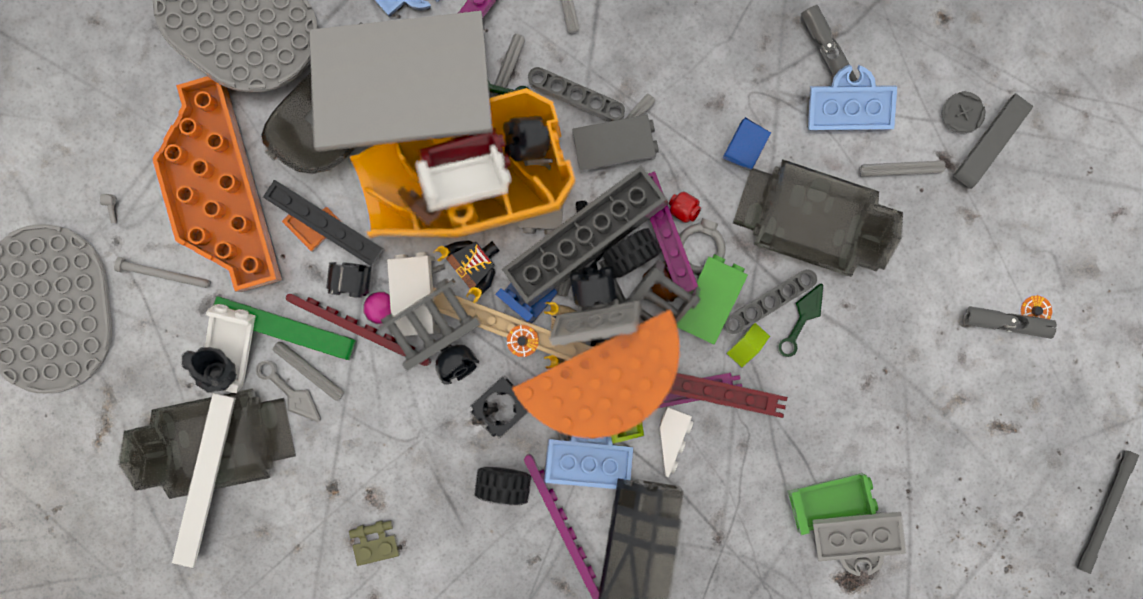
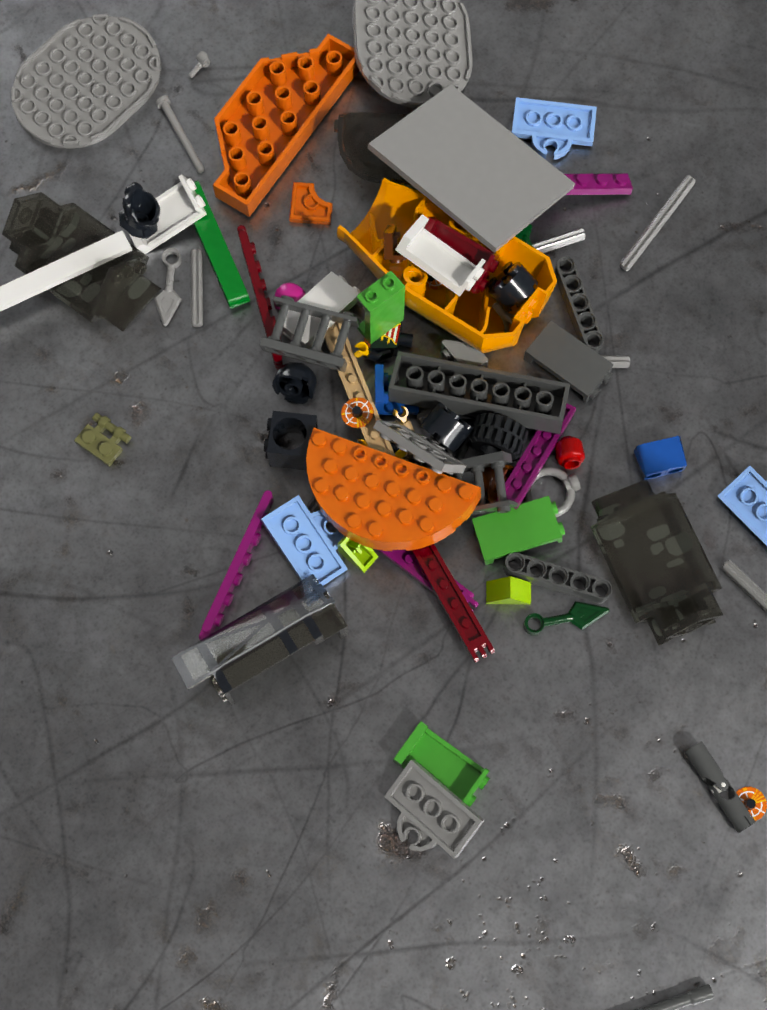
camera: 45 degrees right, 15 degrees down
black plate [263,180,383,266] -> none
black brick [326,262,372,298] -> none
black tyre [474,467,531,505] -> none
white slope [659,407,693,477] -> none
none -> bright green panel [357,271,405,344]

